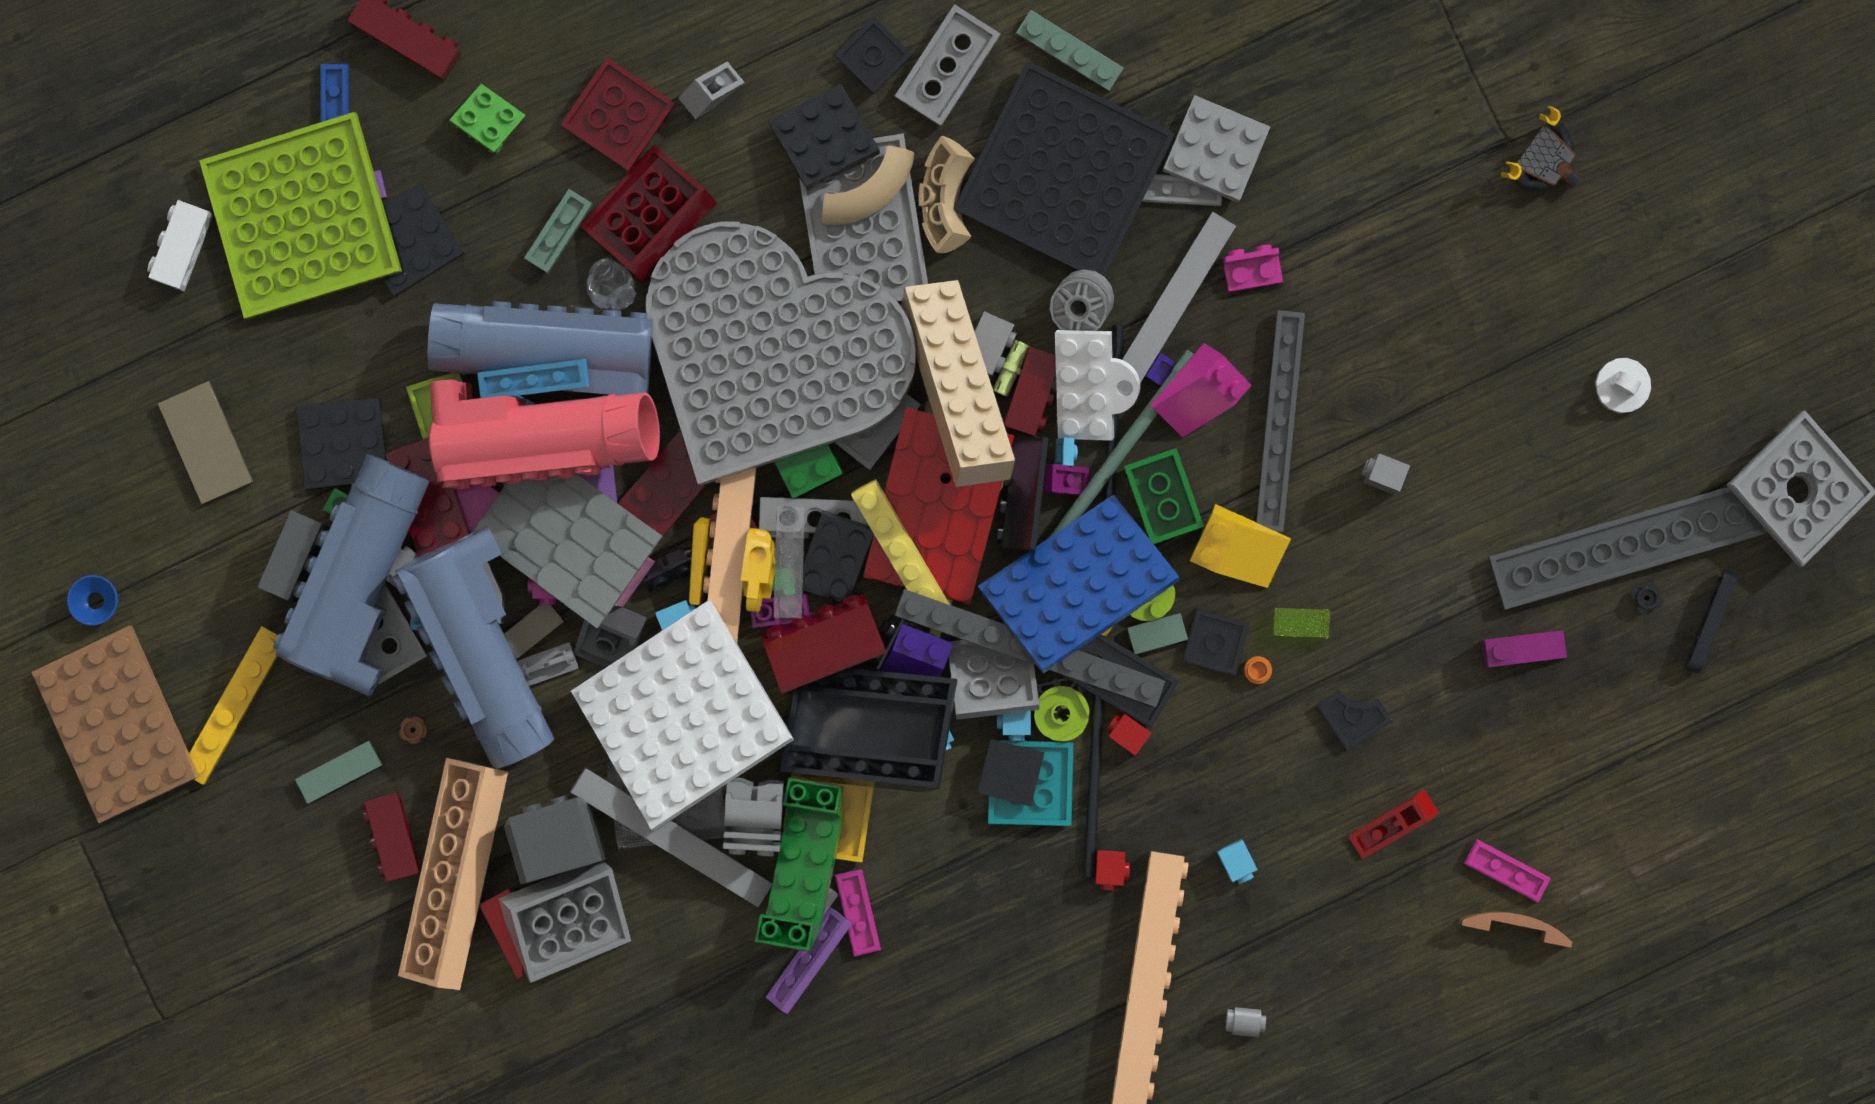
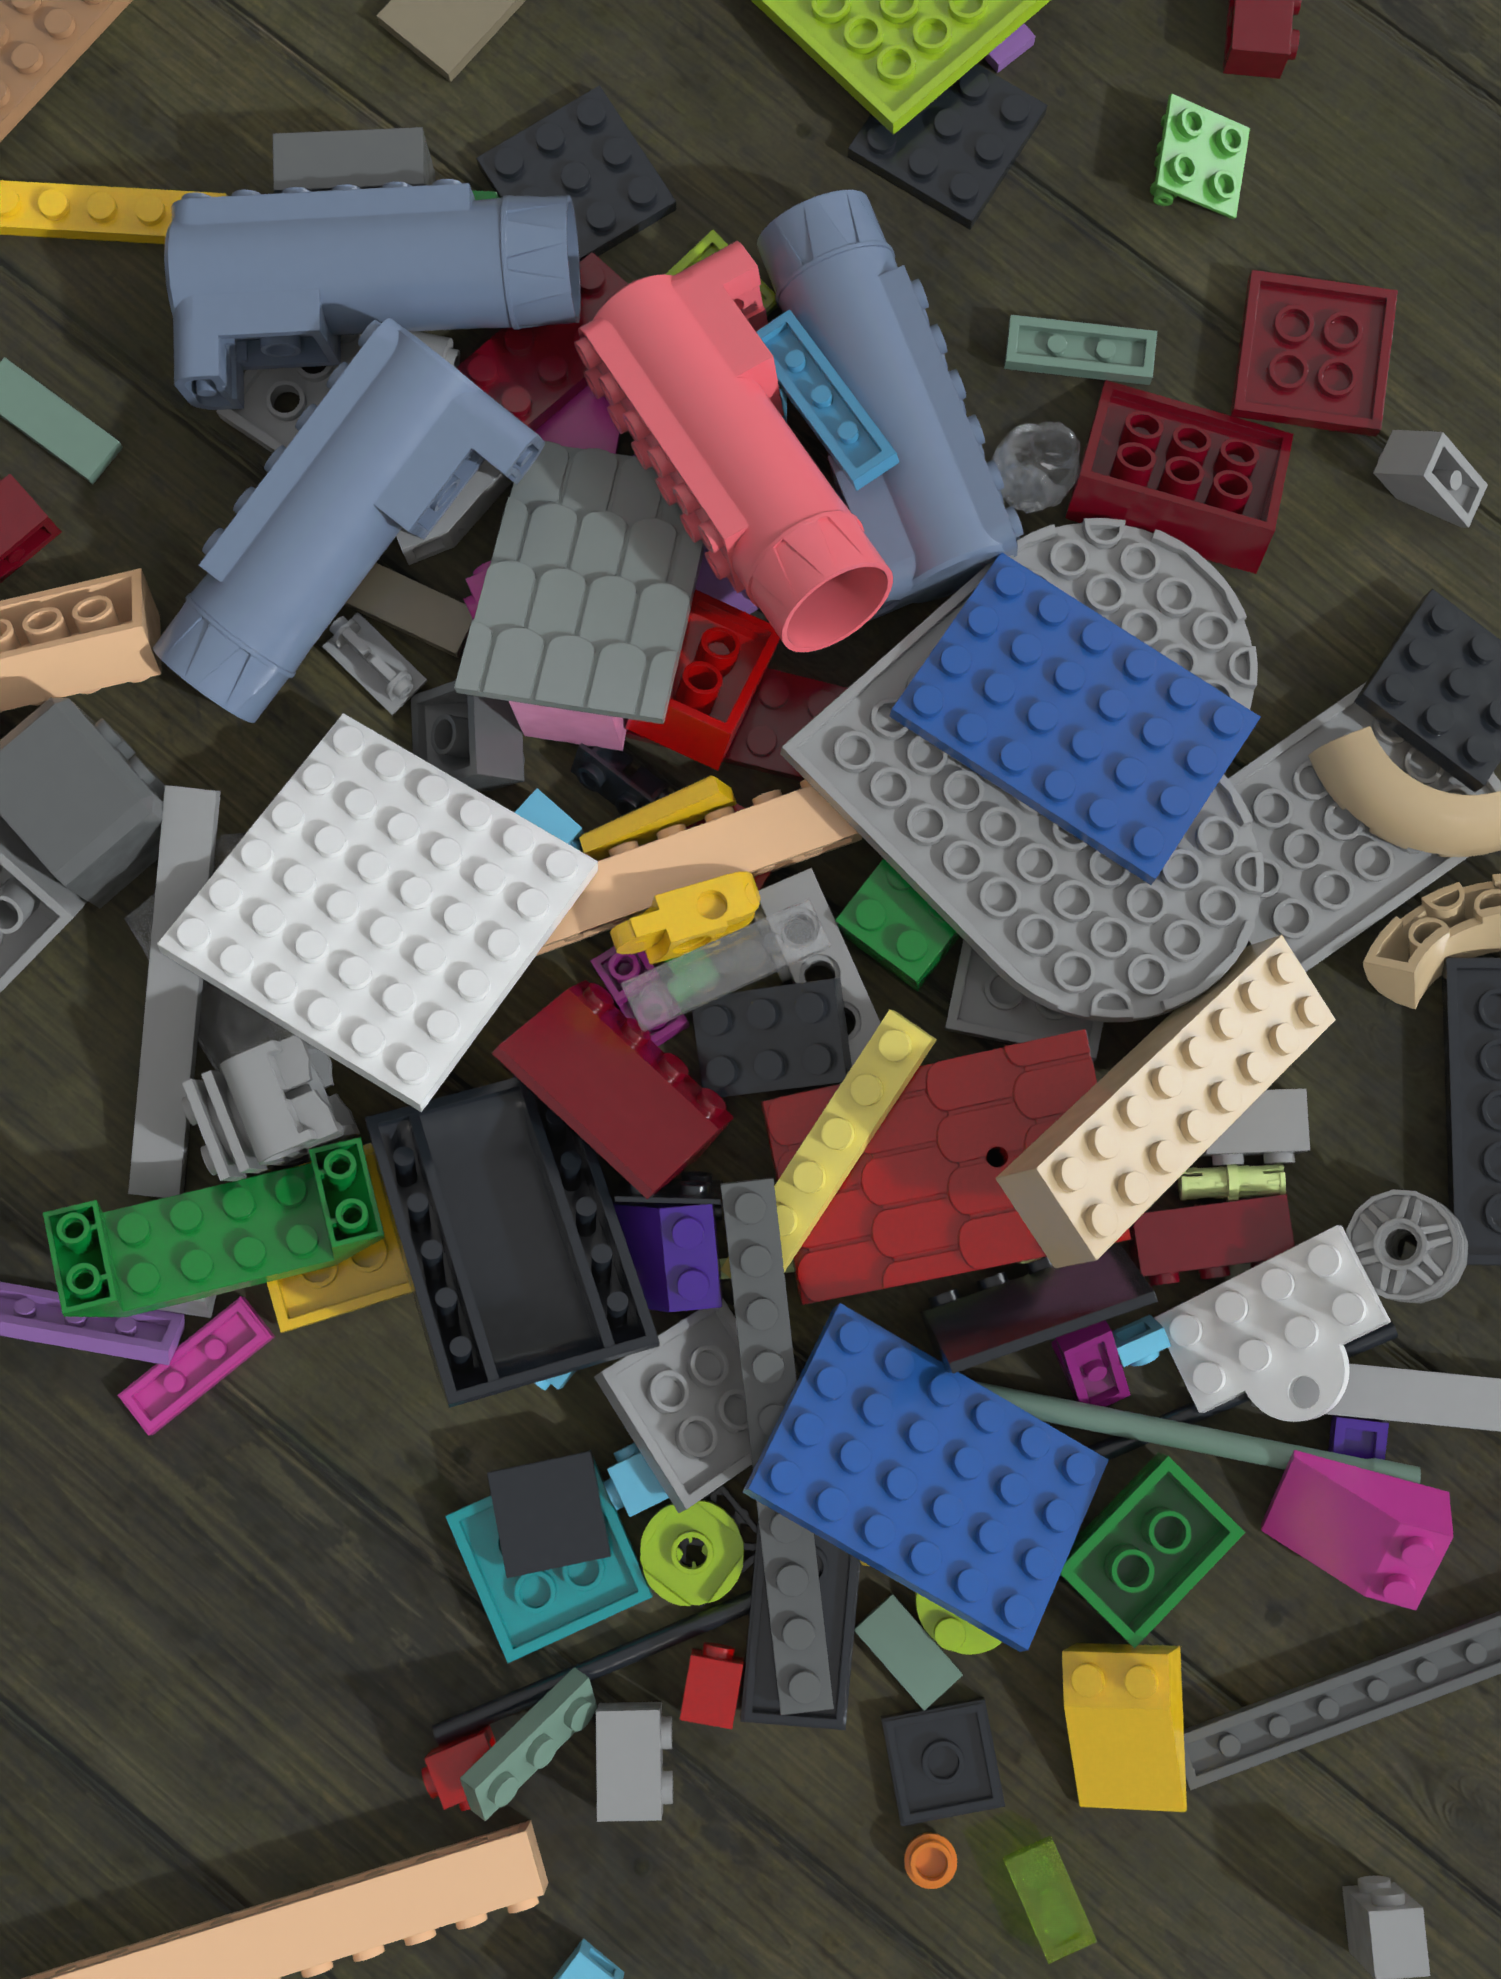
camera: 65 degrees right, 5 degrees down
dark orange plate [399,716,427,744] -> none
none -> sand green plate [460,1667,597,1821]
none -> light grey brick [596,1702,673,1822]
none -> red slope [625,589,780,771]
none -> blue plate [889,553,1261,885]

